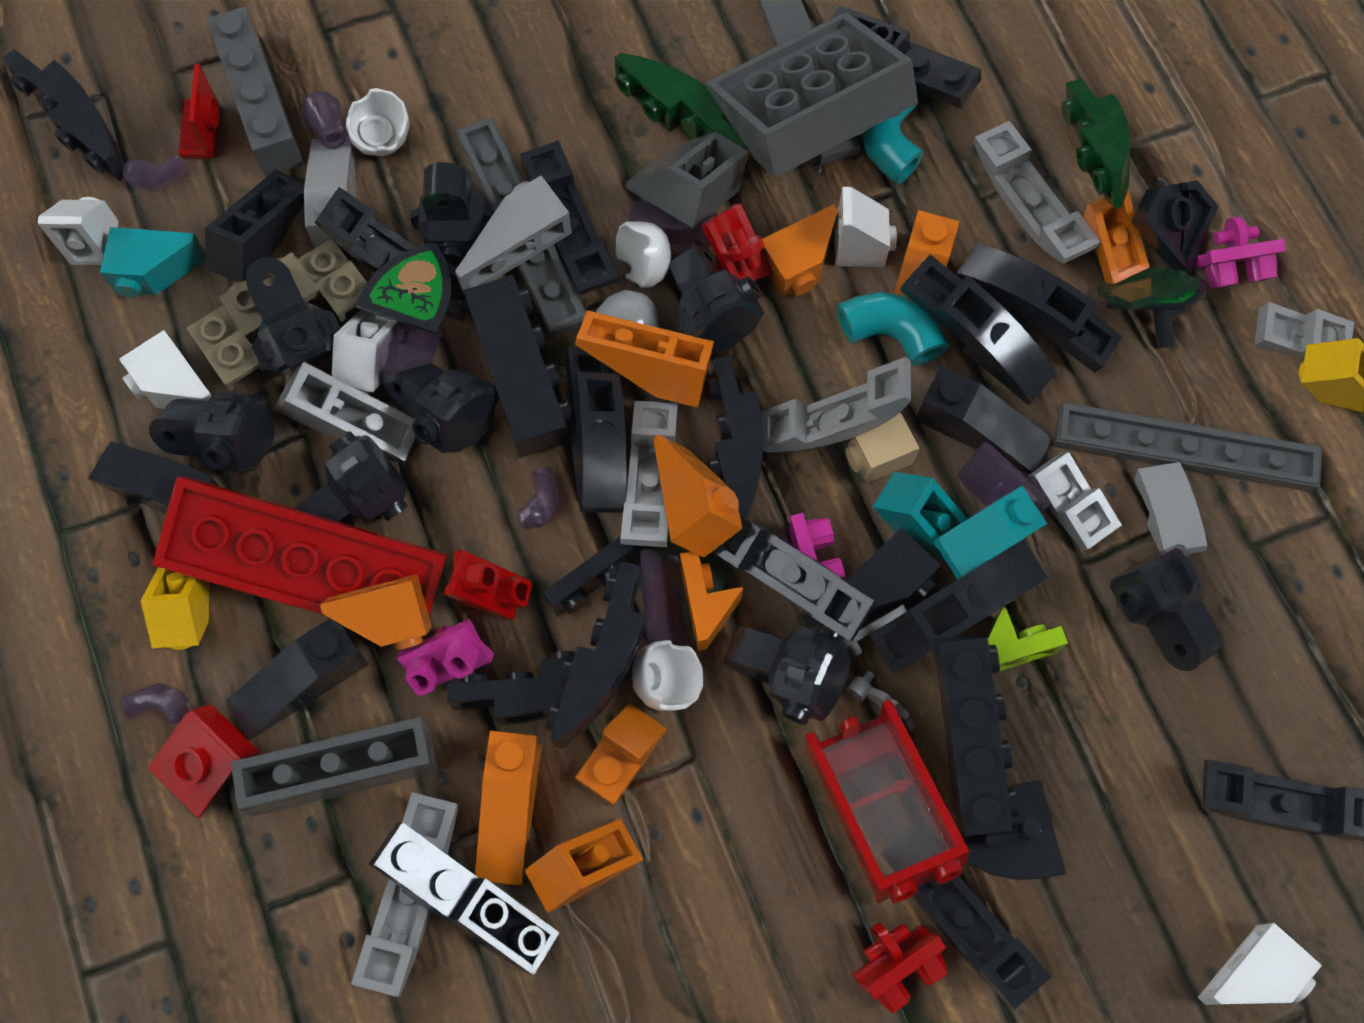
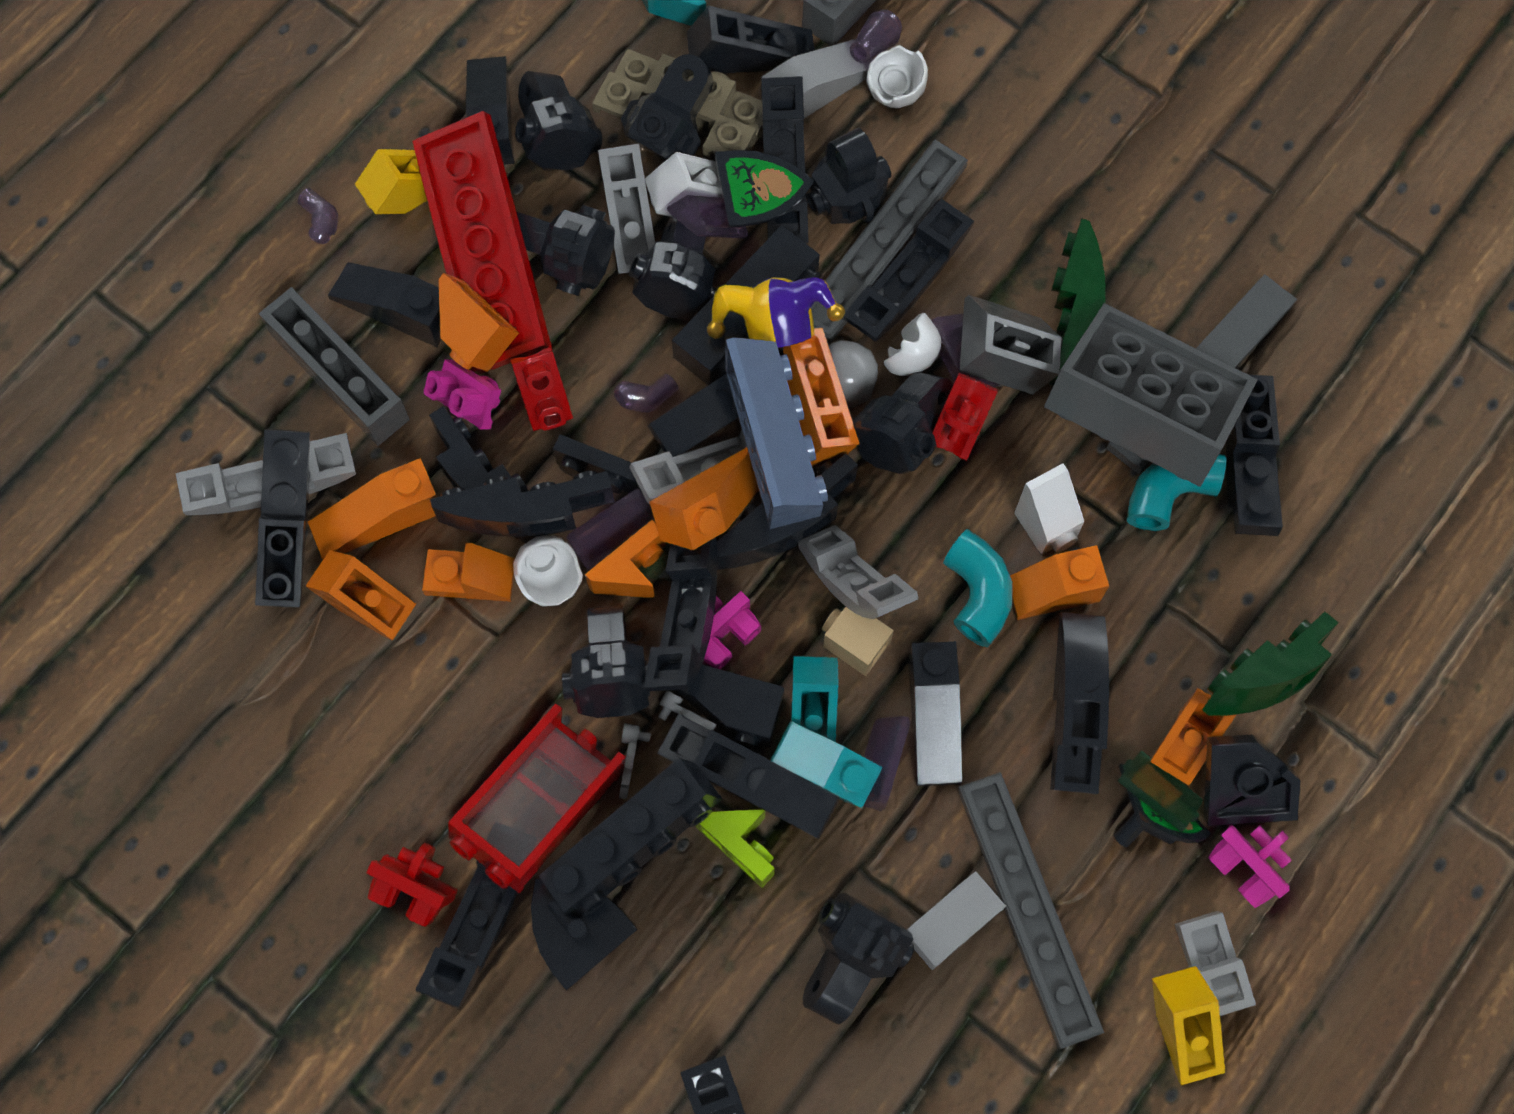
camera: 60 degrees right, 0 degrees up
white slope [119,330,212,409] -> none
red piece [148,704,260,818] -> none
light grey slope [455,176,572,296] -> none
orange slope [762,204,838,299] -> none
black slope [900,254,1057,405] -> none
light grey slope [974,121,1101,264] -> none
light grey slope [1027,452,1122,550] -> none
none -> piece [707,277,845,348]
none -> sand blue slope [725,337,828,529]

